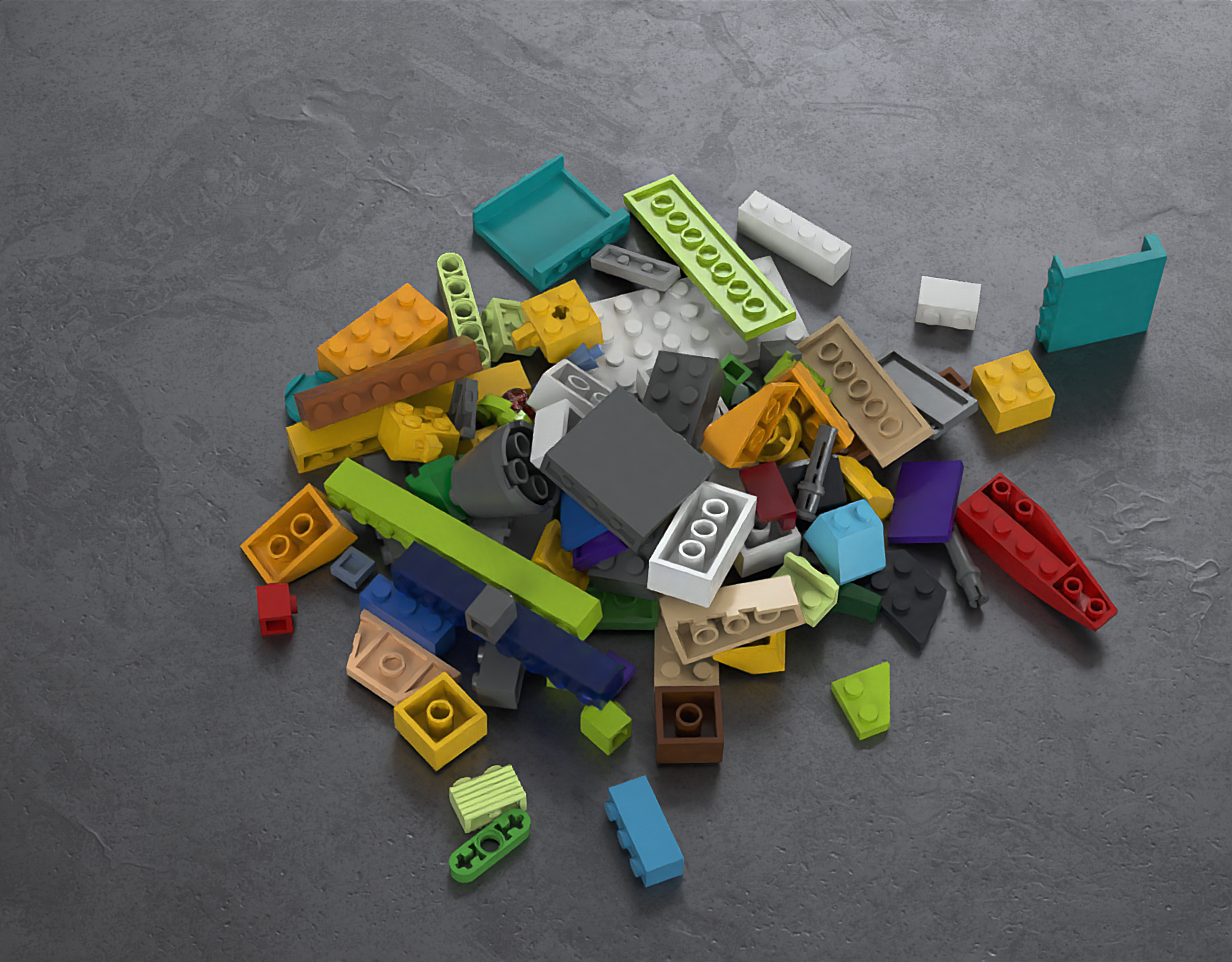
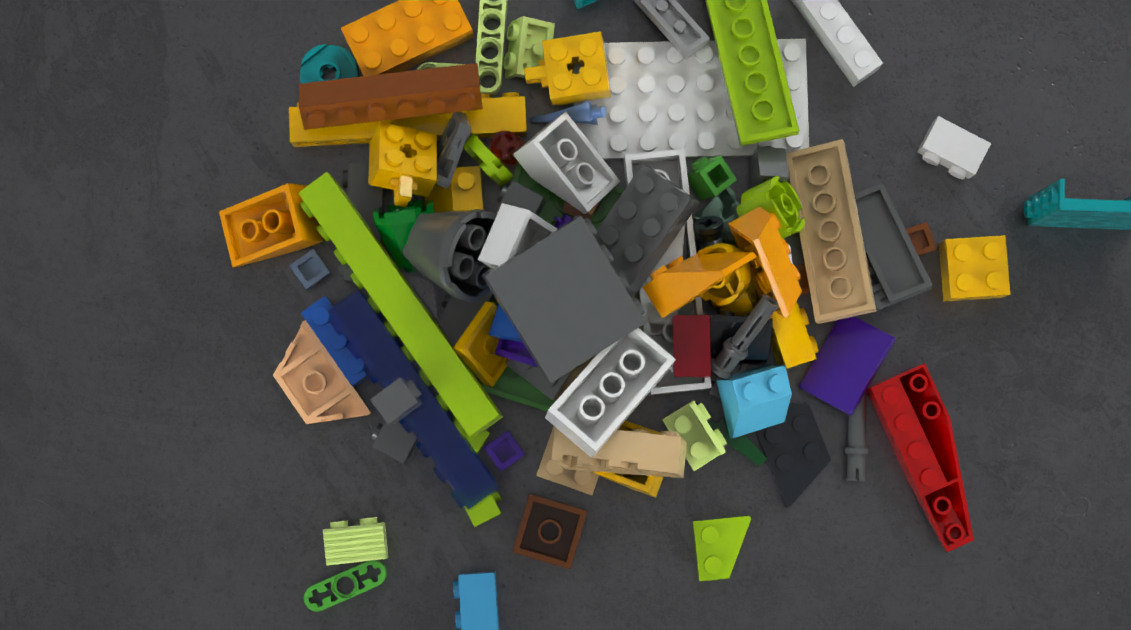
camera: 20 degrees right, 30 degrees up
red brick [256,583,298,636] -> none
yellow brick [393,671,487,771] -> none

